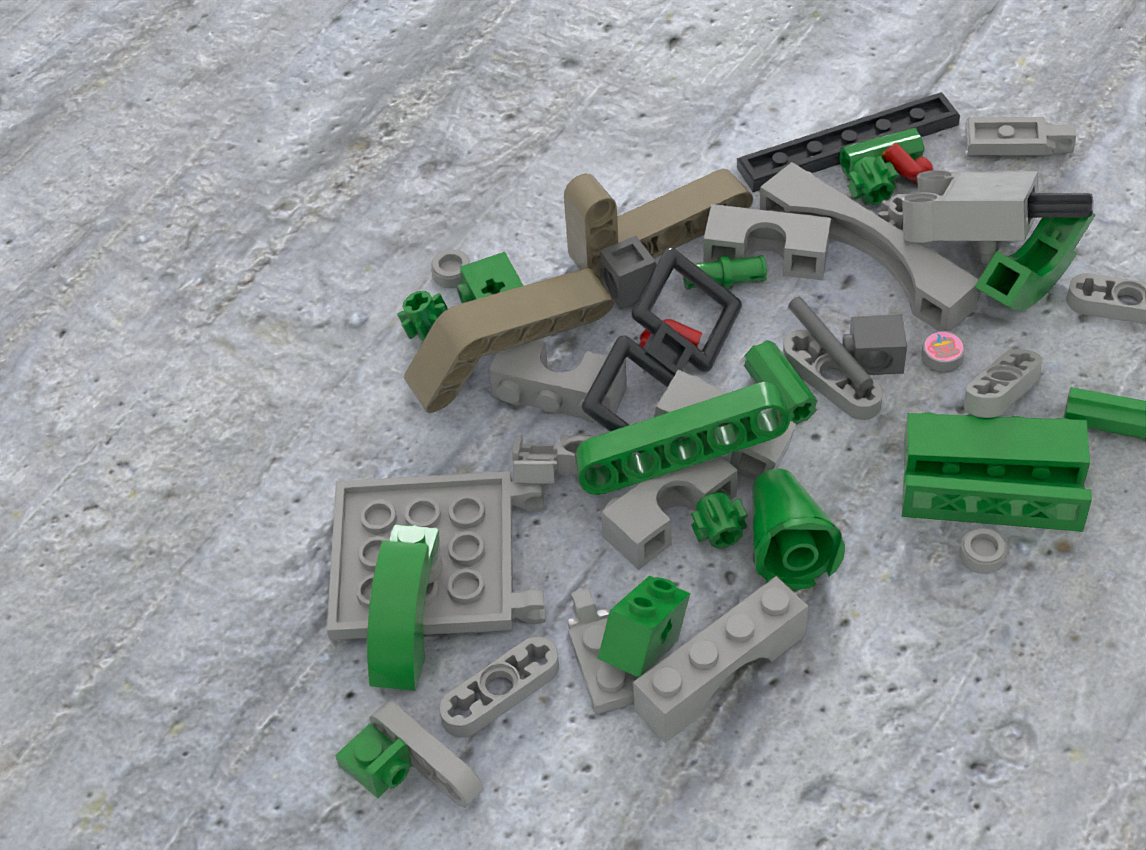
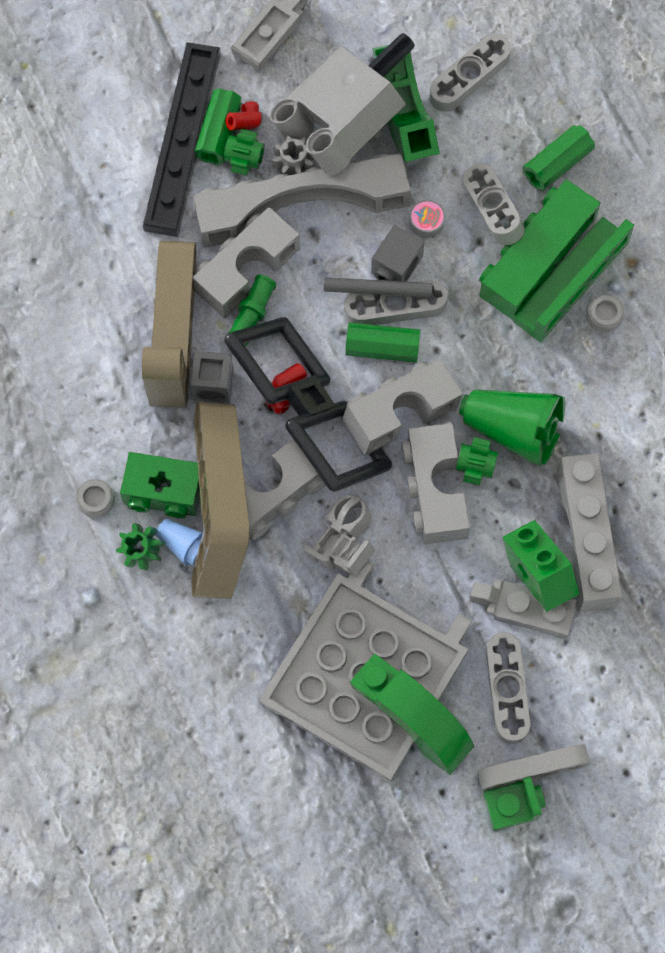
camera: 60 degrees left, 20 degrees up
green beam [575,382,790,495] -> none

